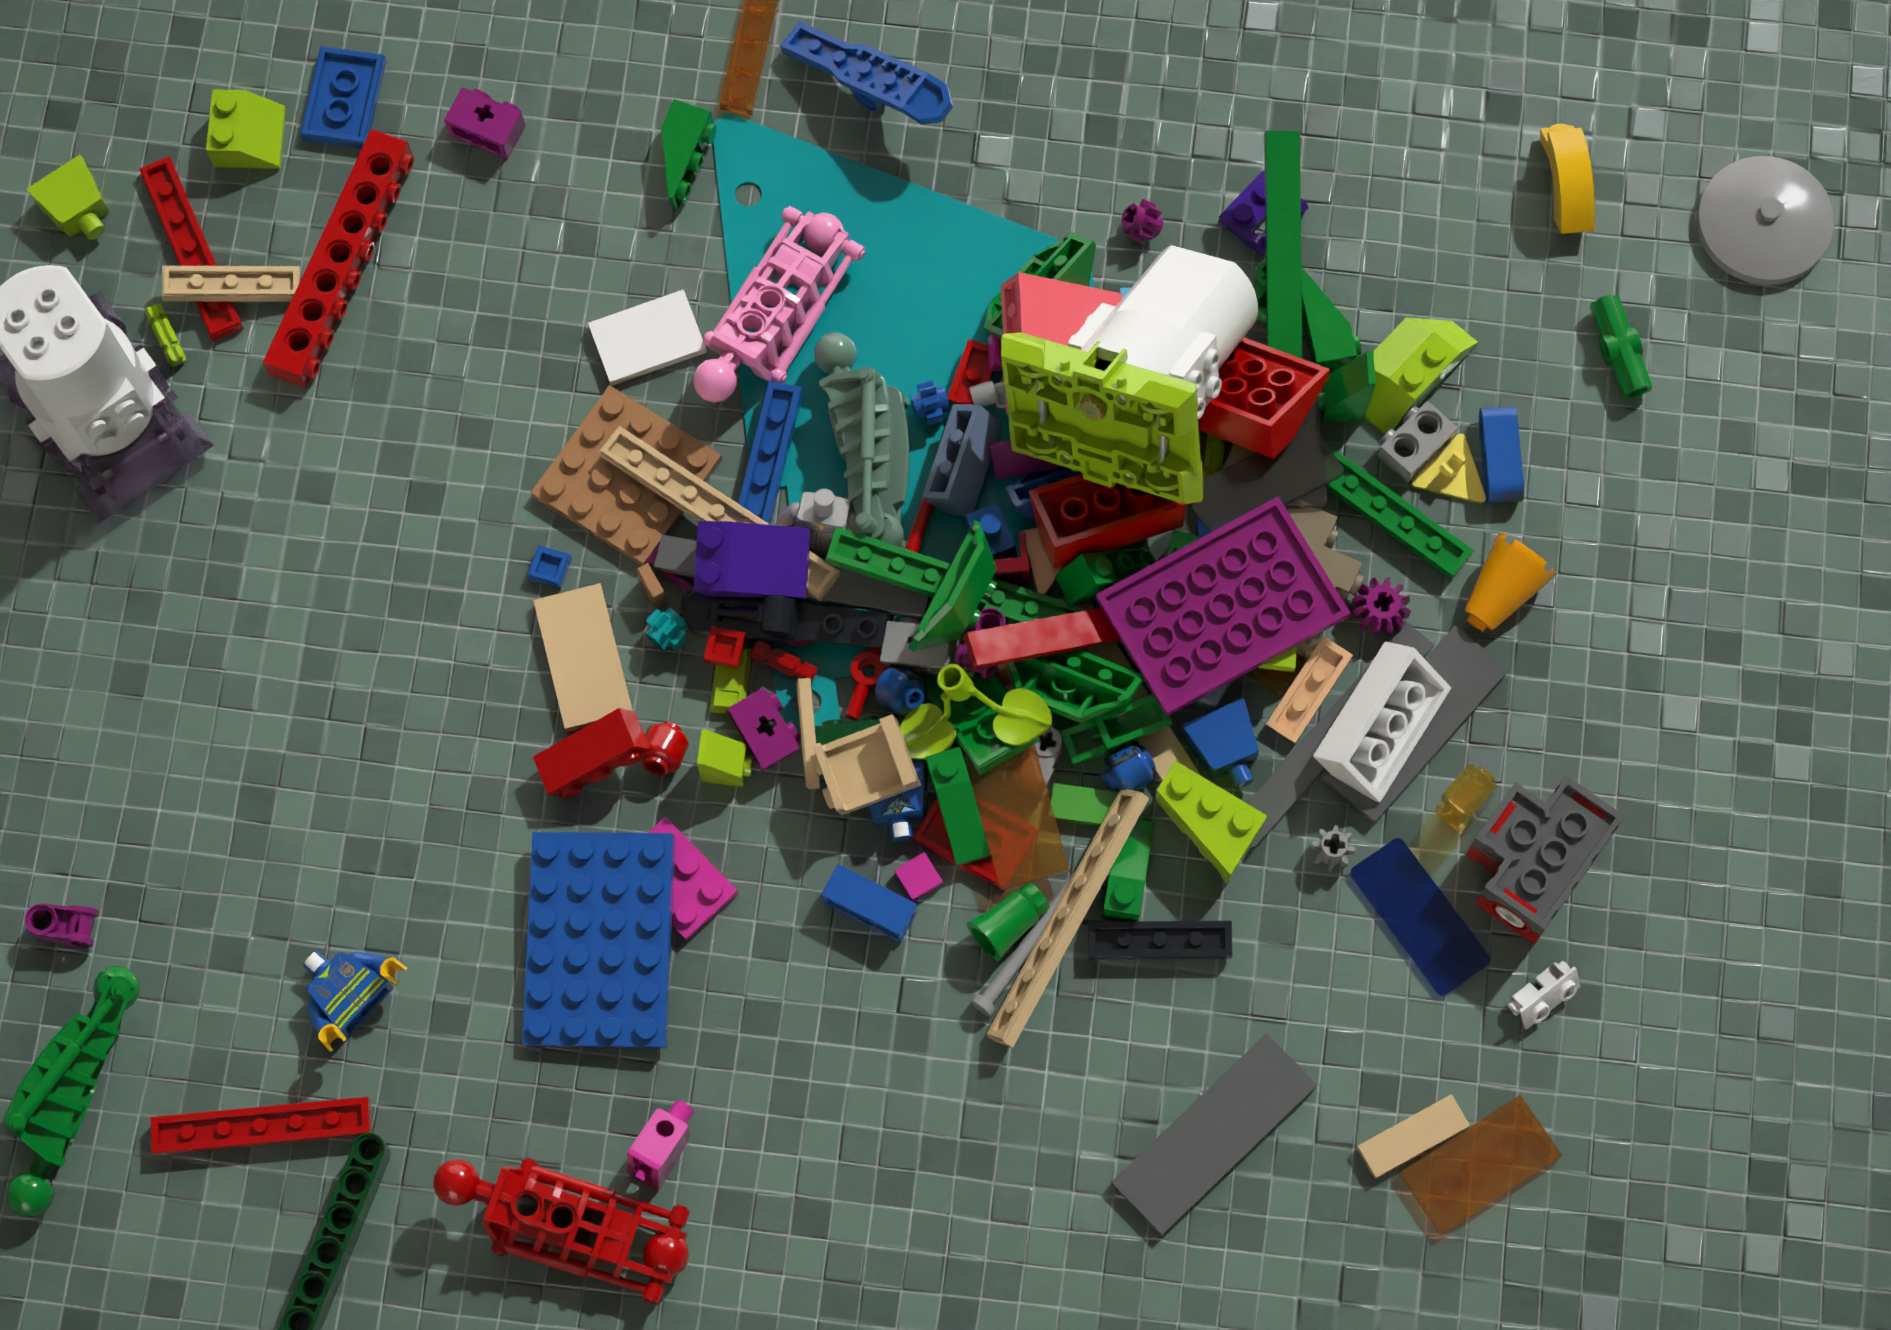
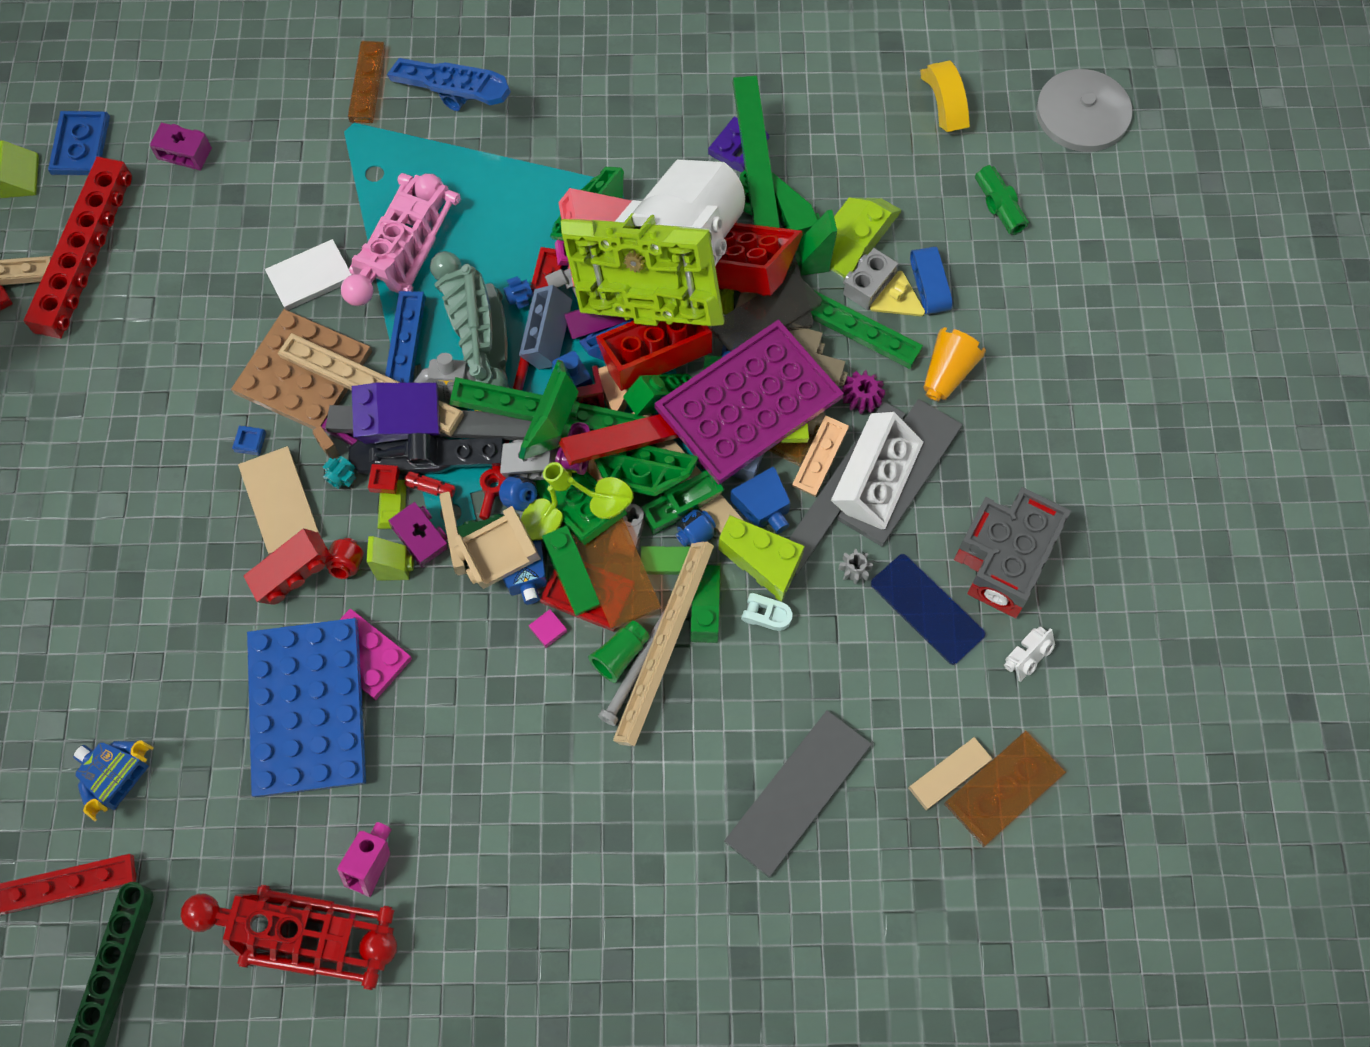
camera: 10 degrees left, 5 degrees down
green slope [661,99,717,212] -> none
blue piece [821,864,918,943] -> none
black plate [1088,921,1233,960] -> none
magenta gear [1121,199,1163,244] -> none
clear yellow brick [1434,763,1498,834] -> none
none -> light aqua plate [741,593,792,631]

